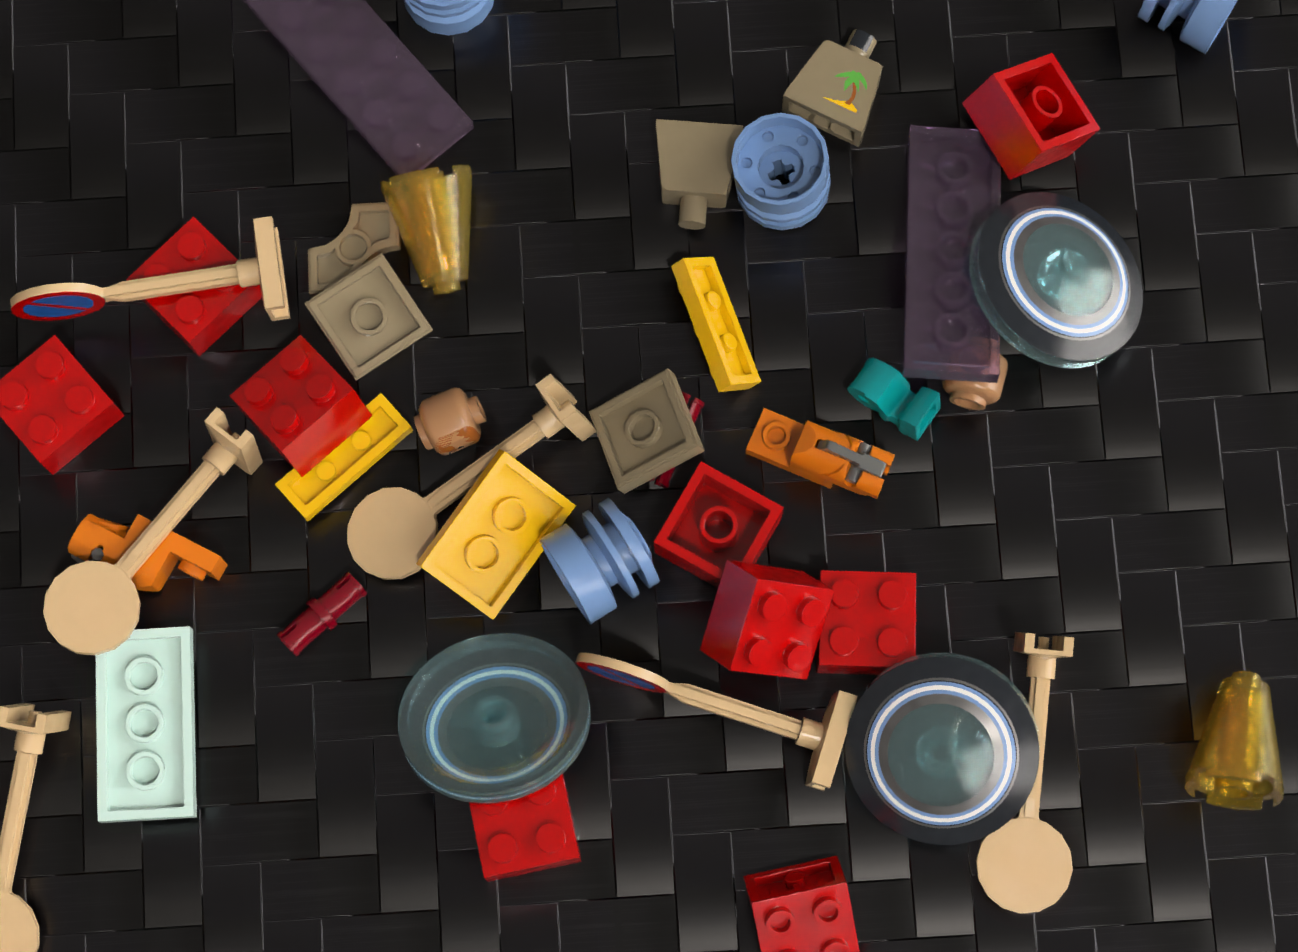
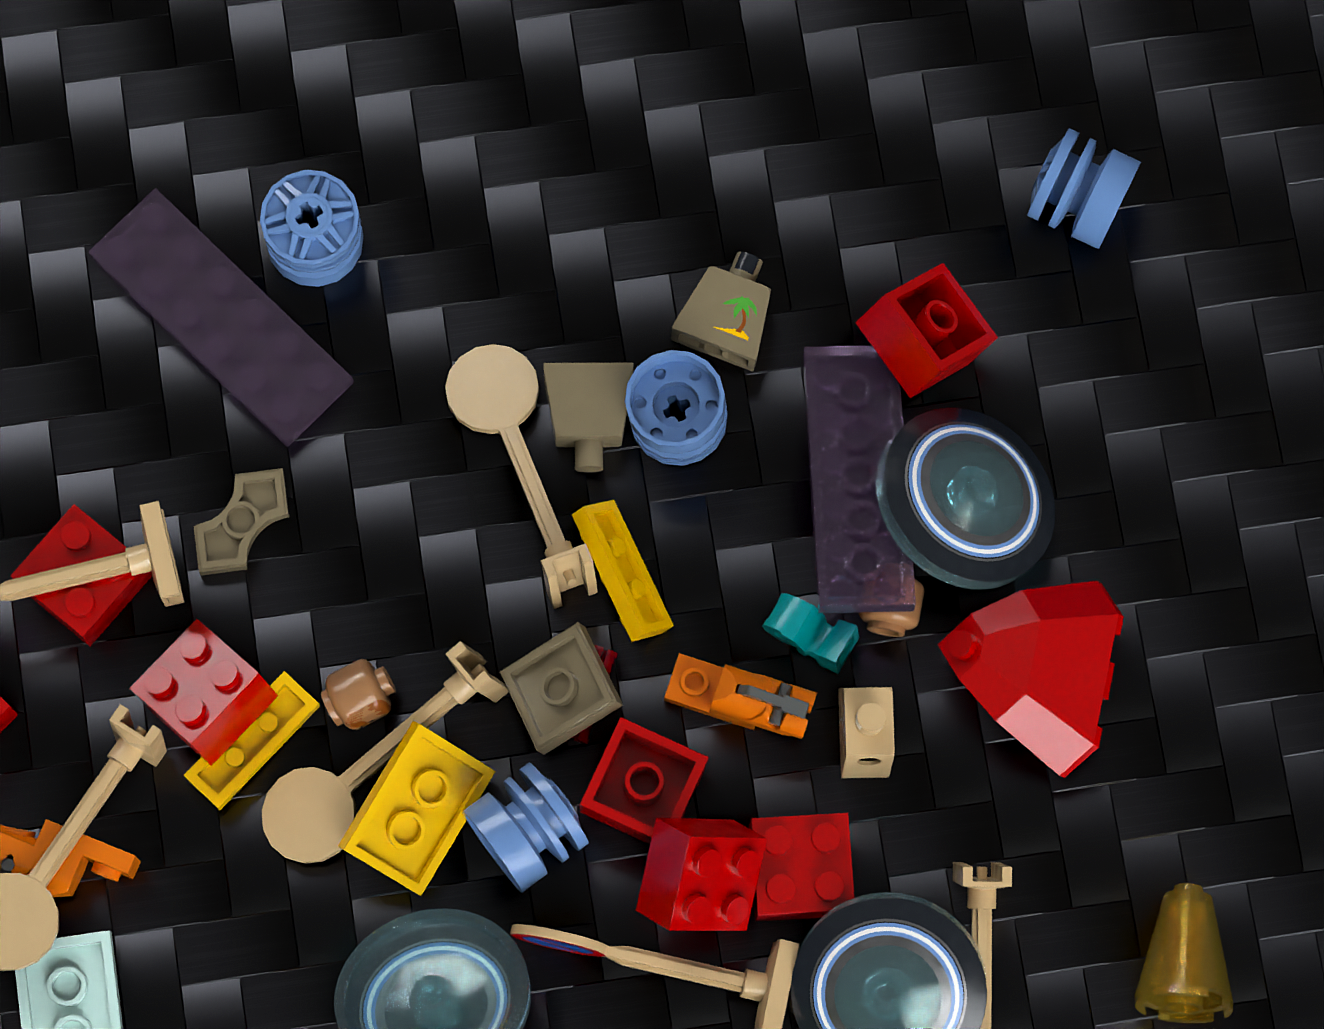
camera: 15 degrees left, 0 degrees up
dark red pin [276,571,367,657] -> none
dark tan tile [304,253,433,381] -> none
clear yellow cone [380,165,472,295] -> none
none -> tan piece [445,344,598,609]
none -> tan torso [838,687,895,778]
none -> red brick [937,581,1124,778]

